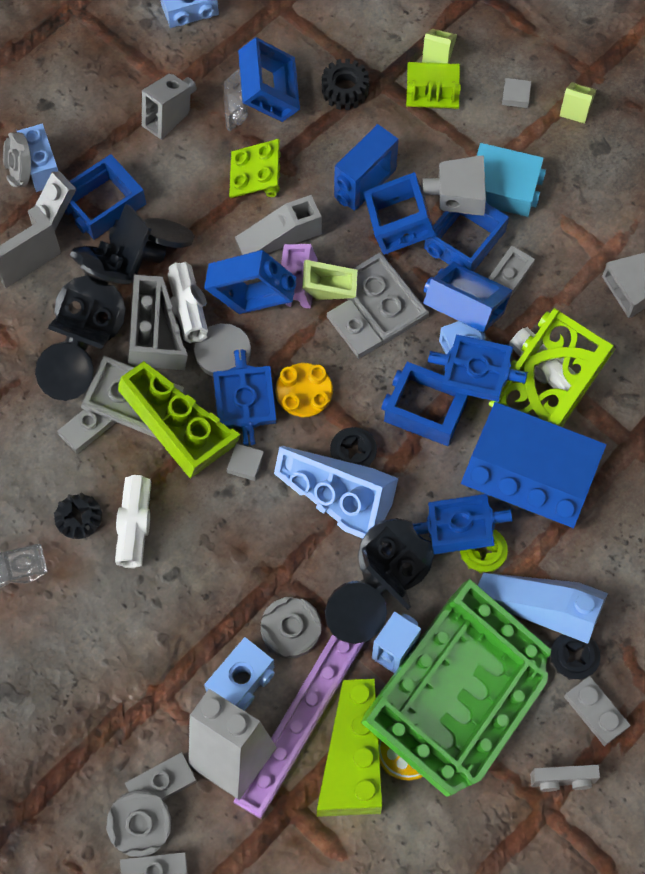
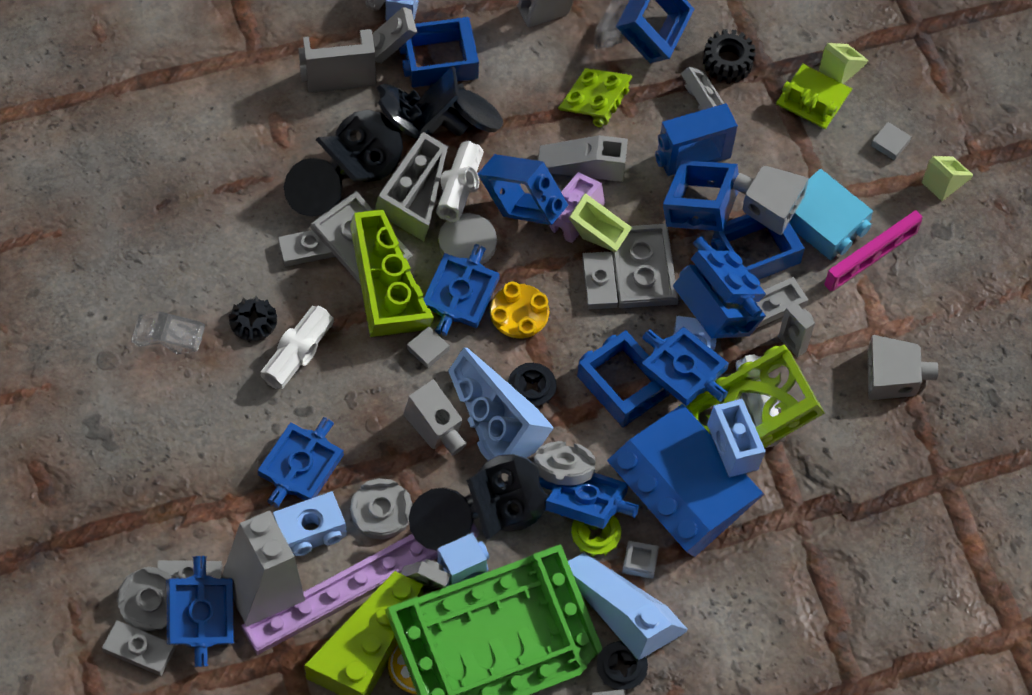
camera: 25 degrees right, 5 degrees down
none -> blue plate [166,556,234,667]
none -> blue plate [258,417,344,508]
none -> light grey plate [401,559,451,591]
none -> light grey torso [403,379,467,455]
none -> light grey tile [534,441,595,485]
none -> light grey tile [622,541,659,579]
none -> light grey plate [681,66,724,111]
none -> blue plate [691,236,766,319]
none -> light blue brick [707,399,766,477]
none -> light grey plate [778,302,815,358]
none -> dark pink tile [824,210,923,292]

